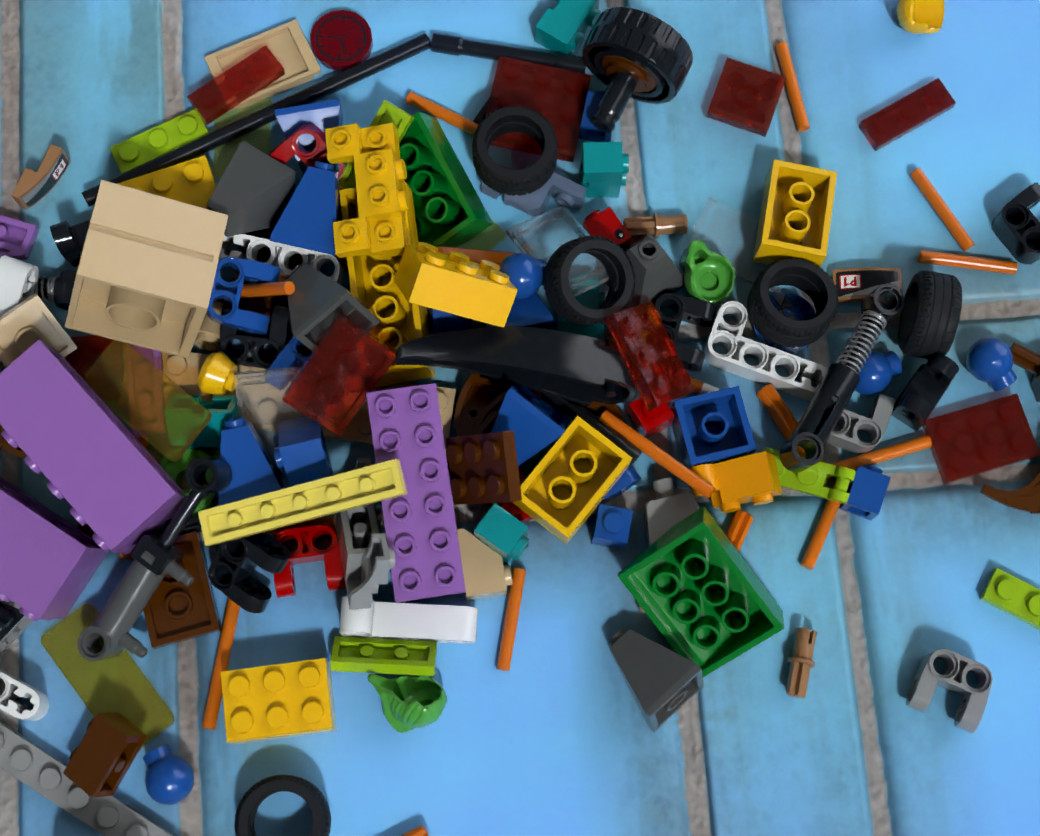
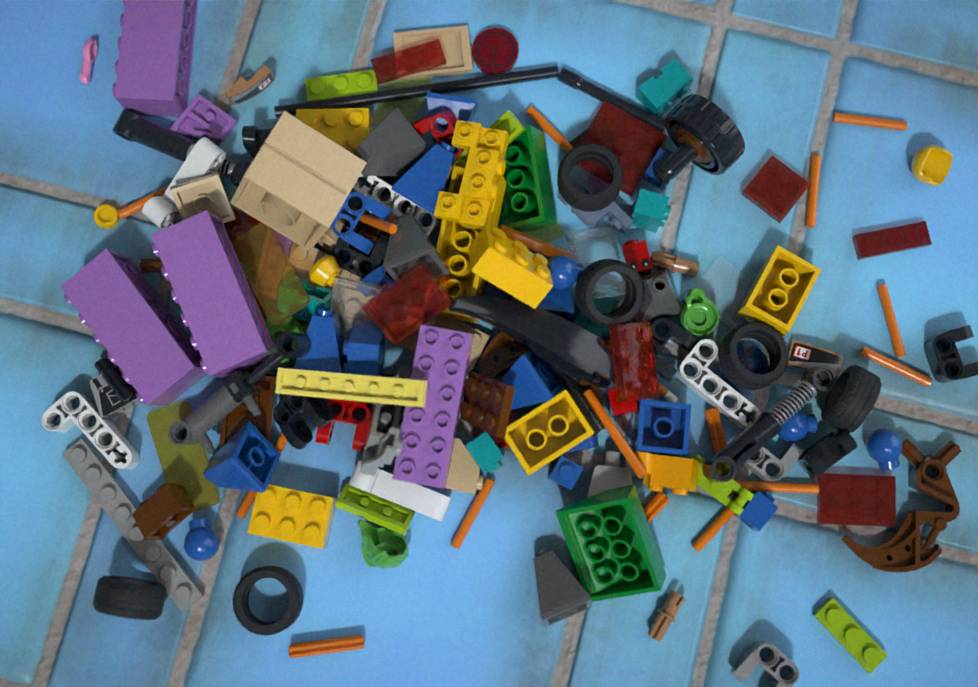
camera: 25 degrees right, 5 degrees up
none -> blue slope [203,421,281,493]

